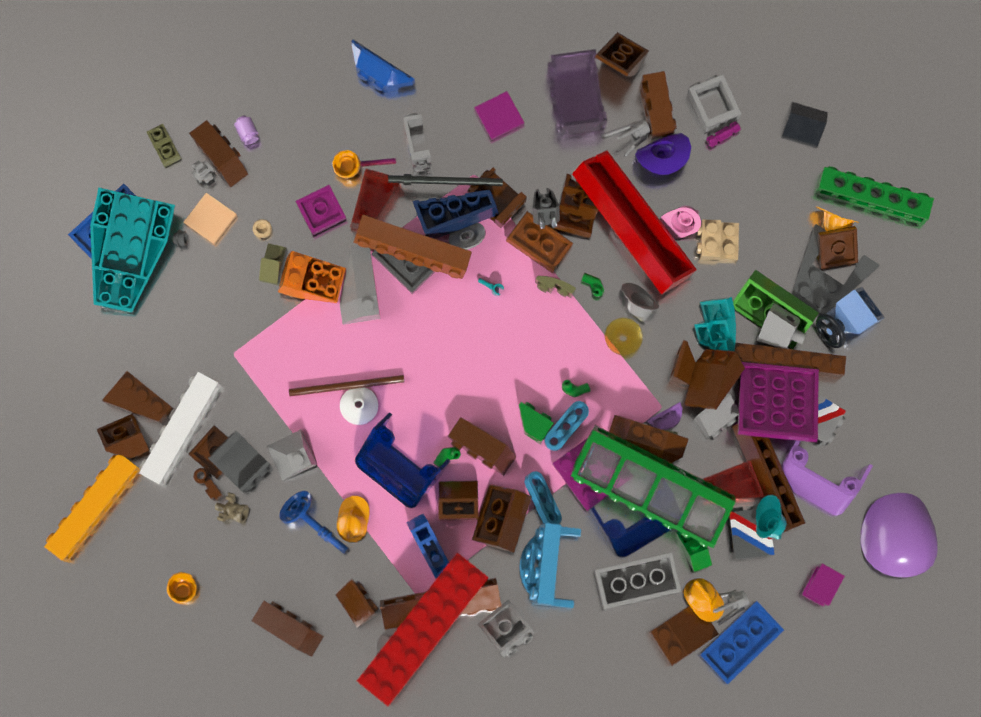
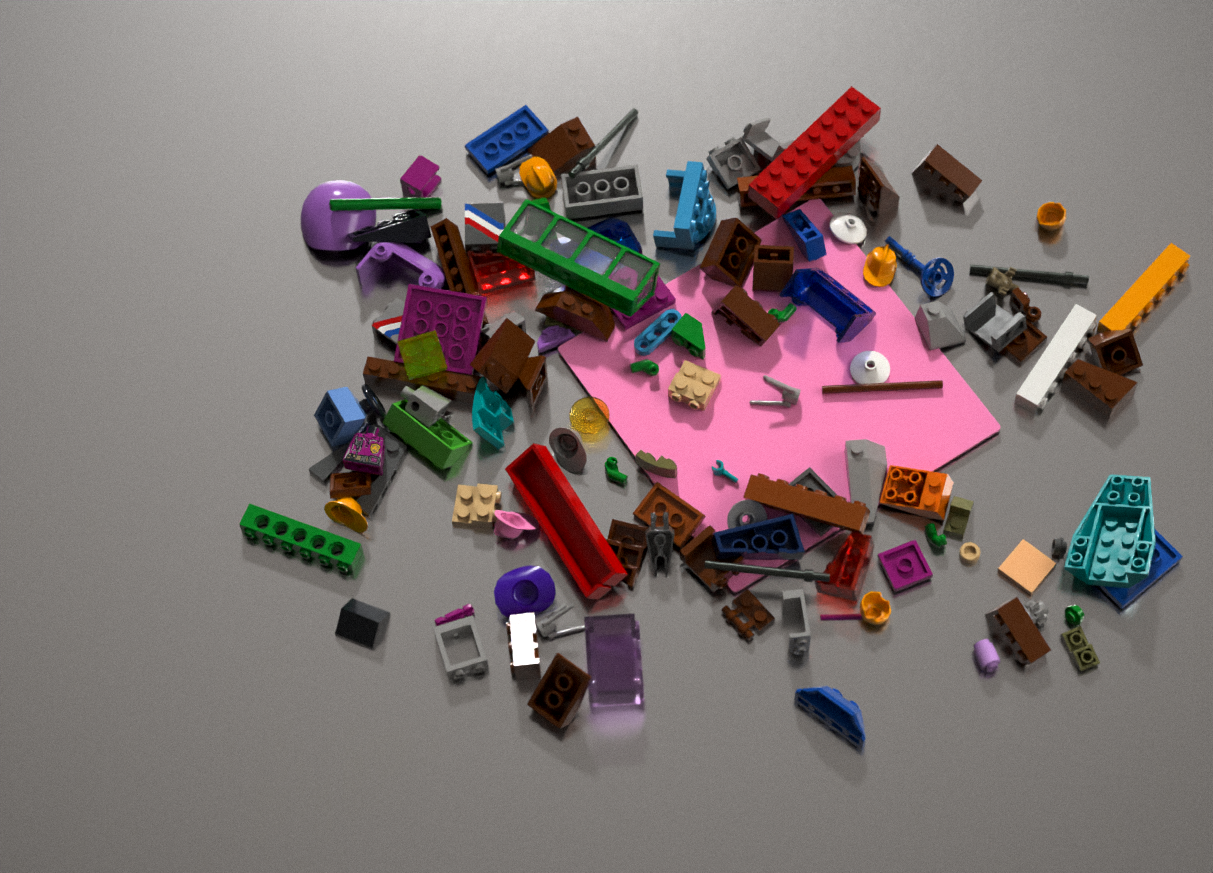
camera: 170 degrees left, 15 degrees down
magenta tile [474,91,524,141] -> none
dark azure plate [524,471,562,524] -> none
teal piece [756,495,787,539] -> none
none -> green axle [329,197,442,211]
none -> torso [343,426,385,476]
none -> black wedge [348,209,432,244]
none -> clear neon green plate [397,330,447,380]
none -> pearl dark grey bar [568,108,638,179]
none -> tan plate [668,360,721,411]
none -> reddish brown plate [721,589,775,641]
none -> light grey panel [742,117,796,162]
none -> light grey plant [750,375,801,408]
none -> white dish [829,212,867,244]
none -> green arm [925,523,947,548]
none -> pearl dark grey bar [970,264,1089,284]
none -> green plate [1065,605,1084,625]

